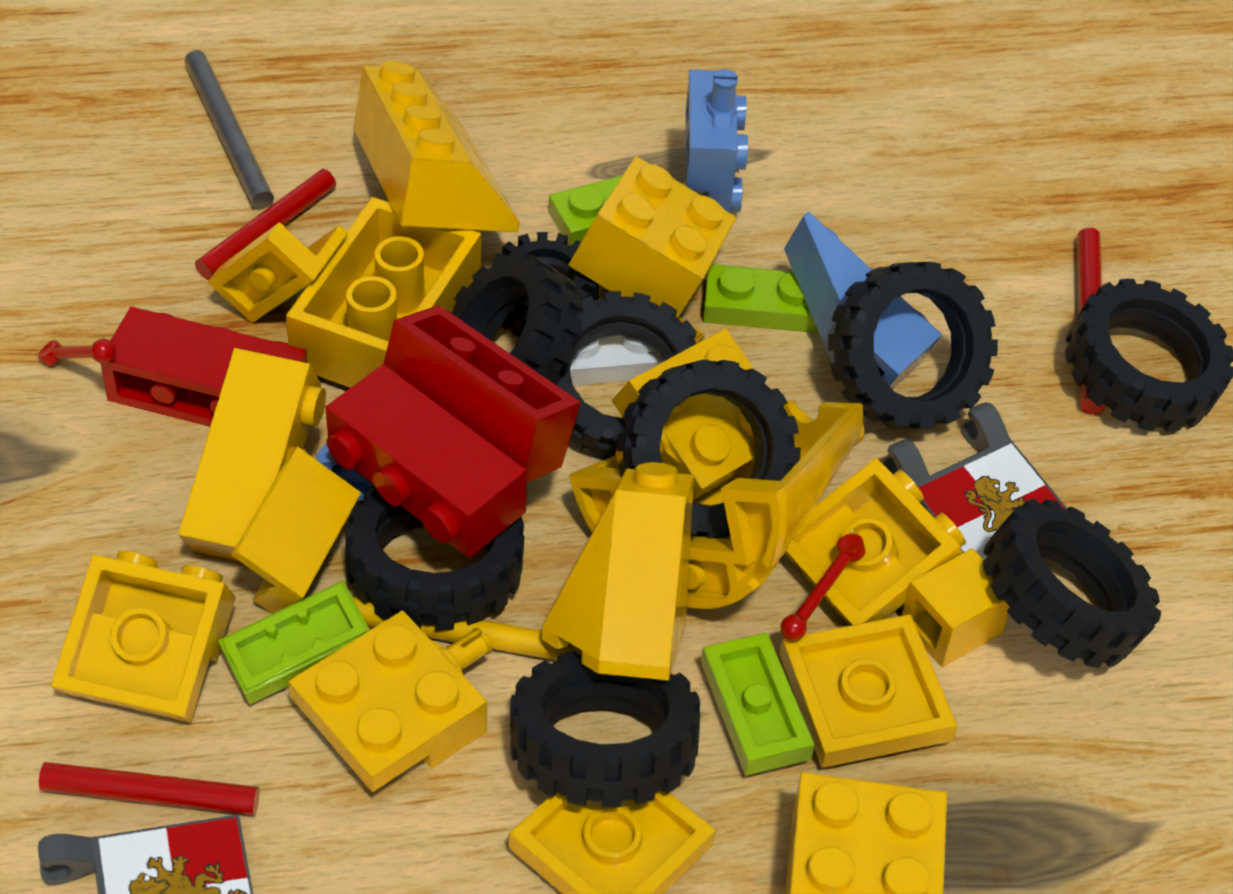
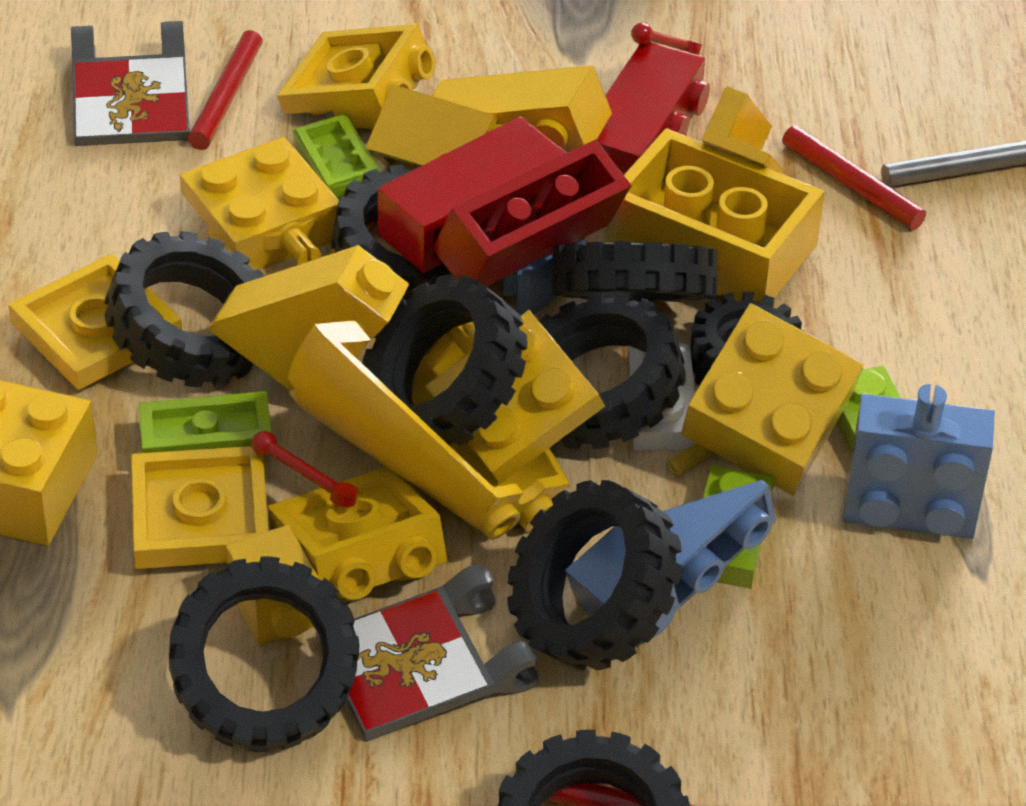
camera: 100 degrees right, 5 degrees down
yellow slope [353,61,520,232] -> none

